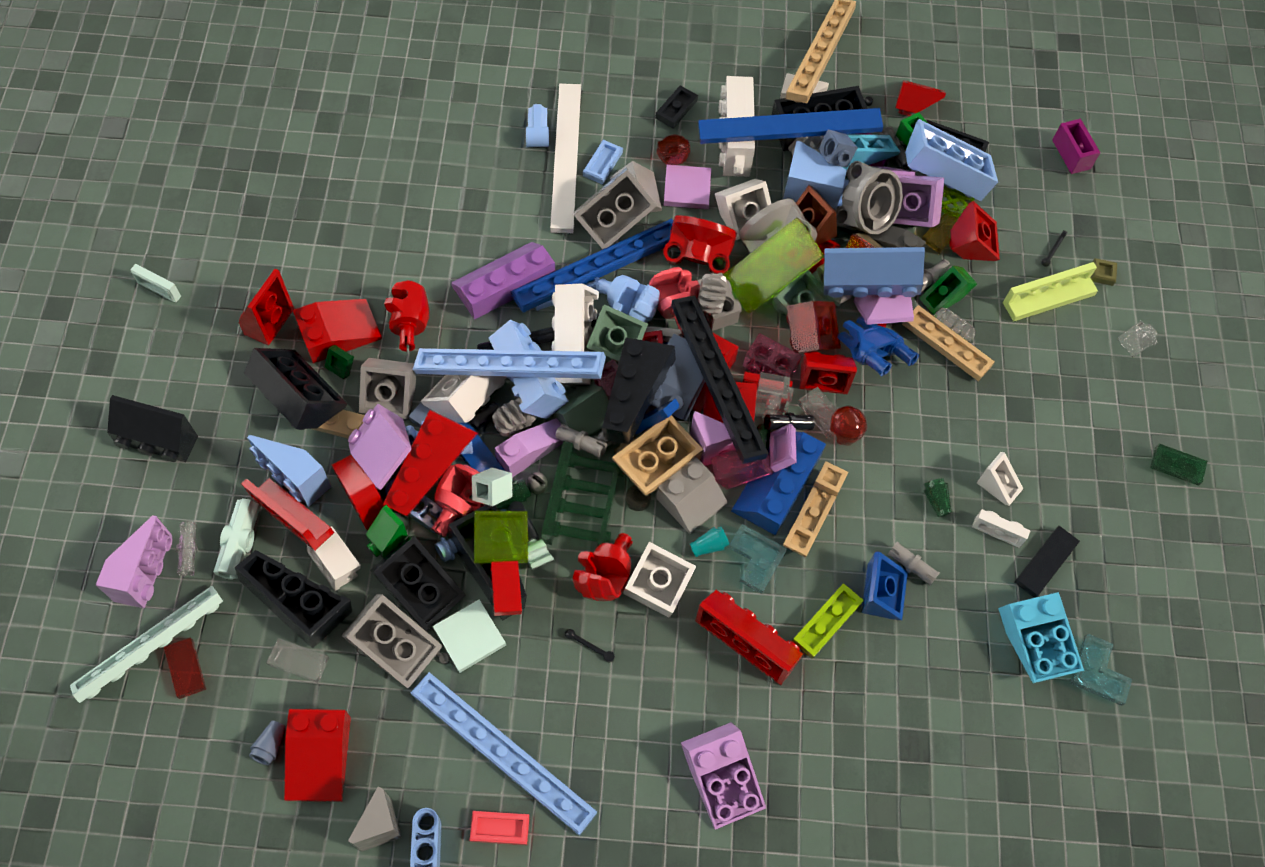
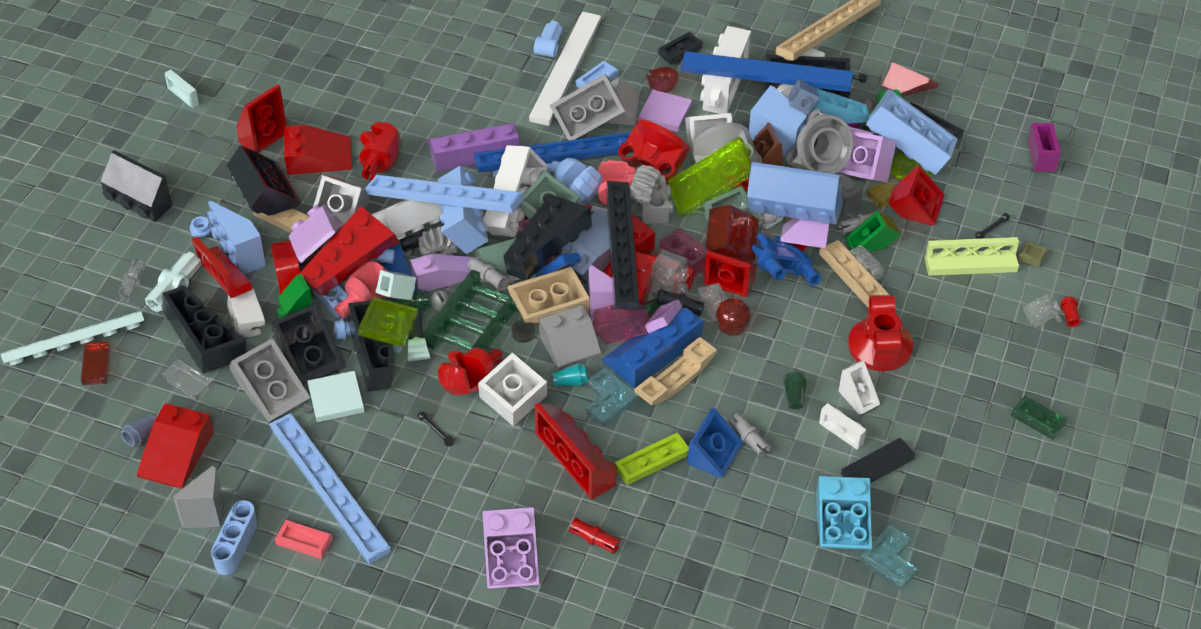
camera: 20 degrees right, 15 degrees down
lavender slope [96,515,172,608] -> none
dark green plate [324,345,354,379] -> none
red tile [491,561,522,616] -> none
none -> light blue plate [190,216,212,237]
none -> red pin [569,517,621,554]
none -> red piece [848,295,914,372]
none -> red pin [1060,296,1082,327]

